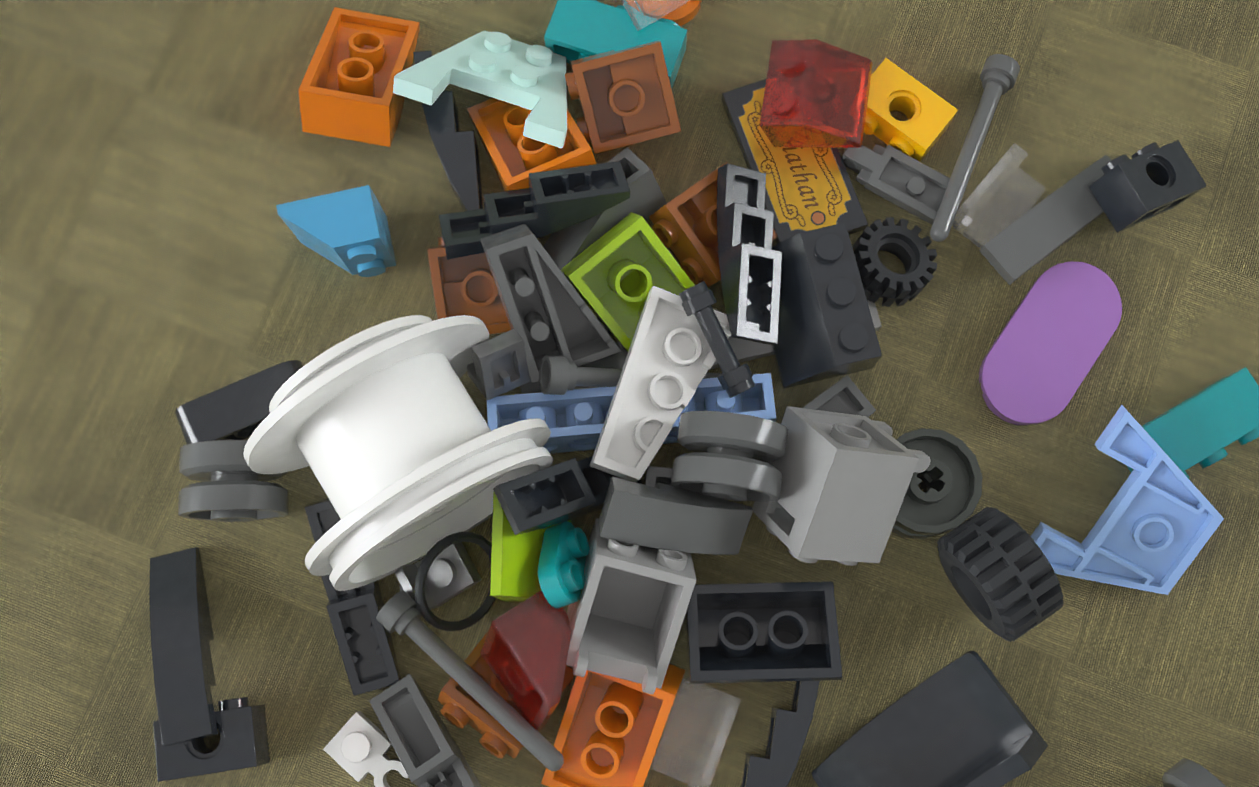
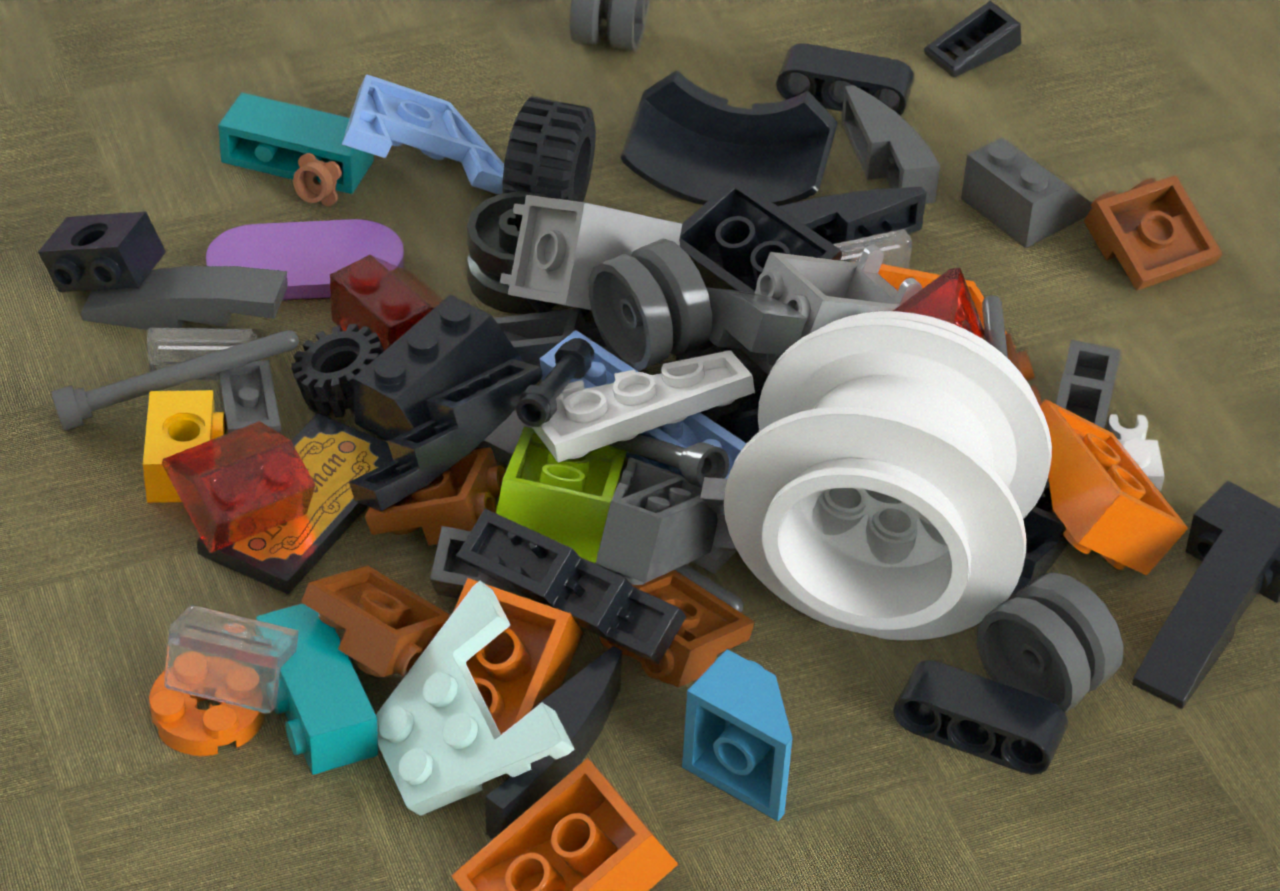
camera: 135 degrees left, 35 degrees down
none -> nougat plate [293,153,342,206]
none -> clear red slope [330,254,443,351]
none -> orange slope [1040,399,1188,576]

